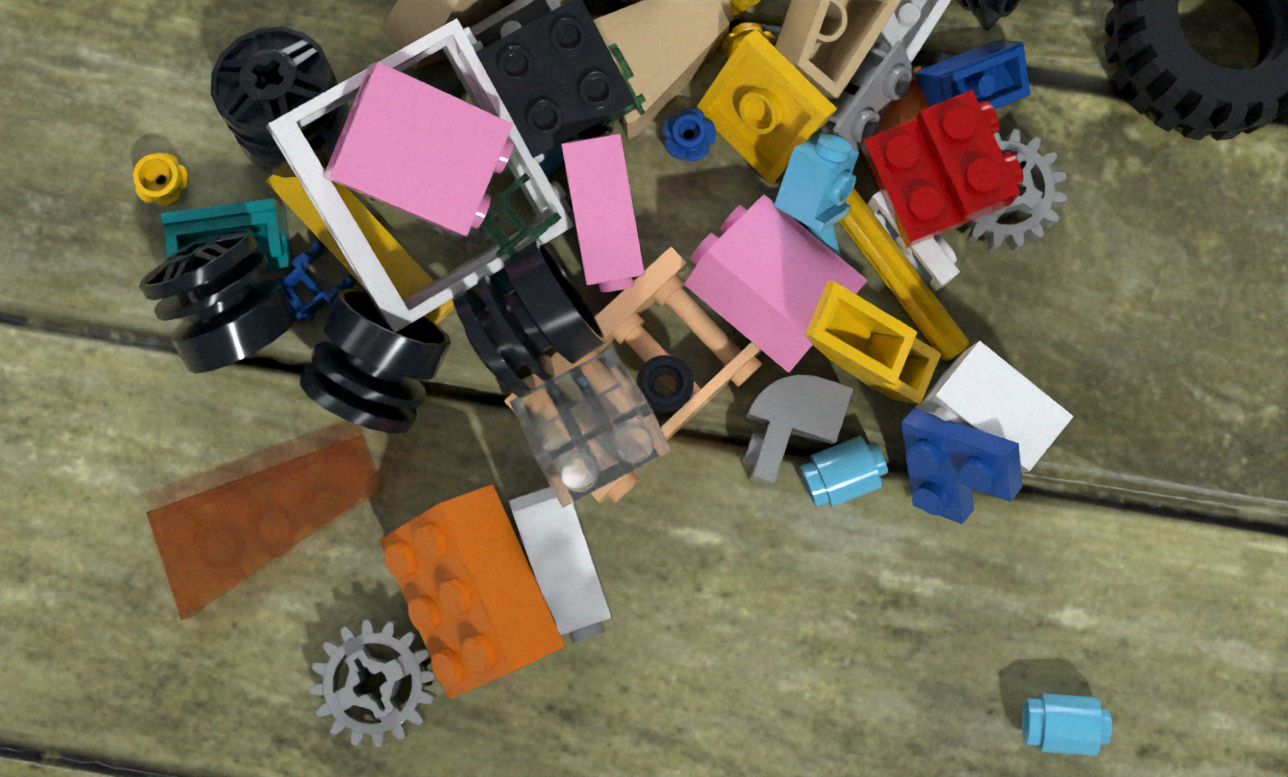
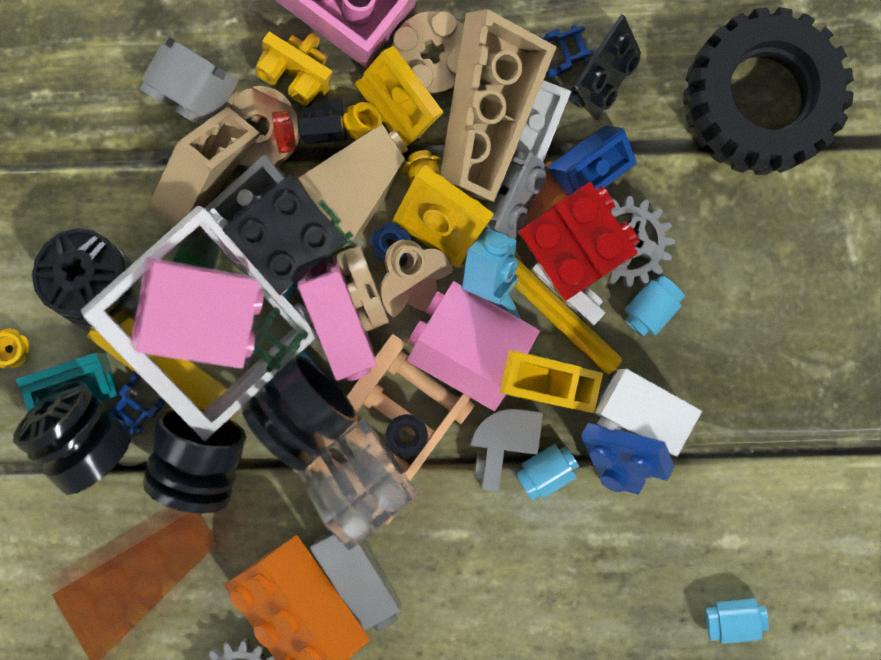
camera: 10 degrees left, 5 degrees up
none -> tan plate [336,246,389,332]
none -> tan plate [380,240,453,317]
none -> medium azure brick [624,275,685,337]

